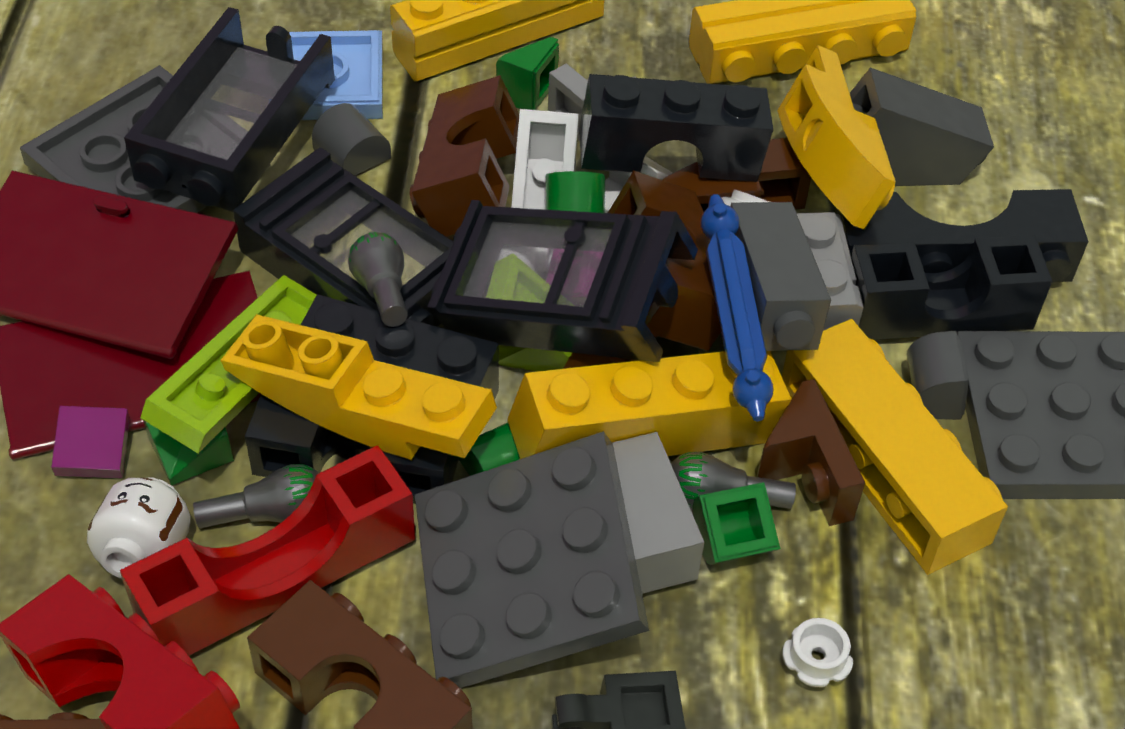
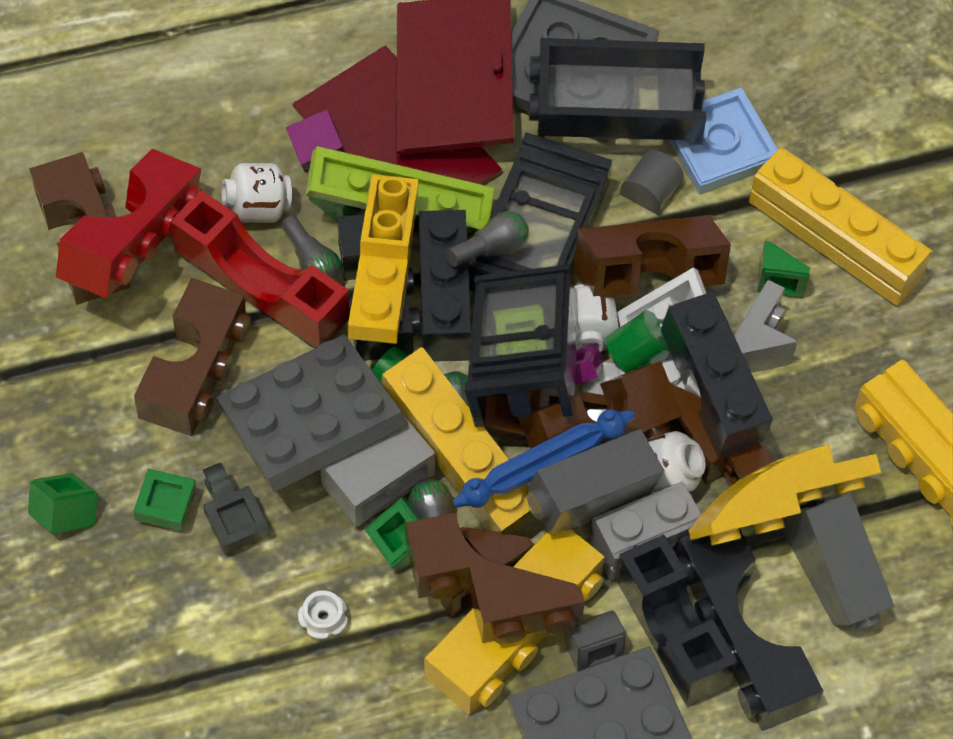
camera: 70 degrees right, 10 degrees up
none -> reddish brown arch [405,513,585,644]

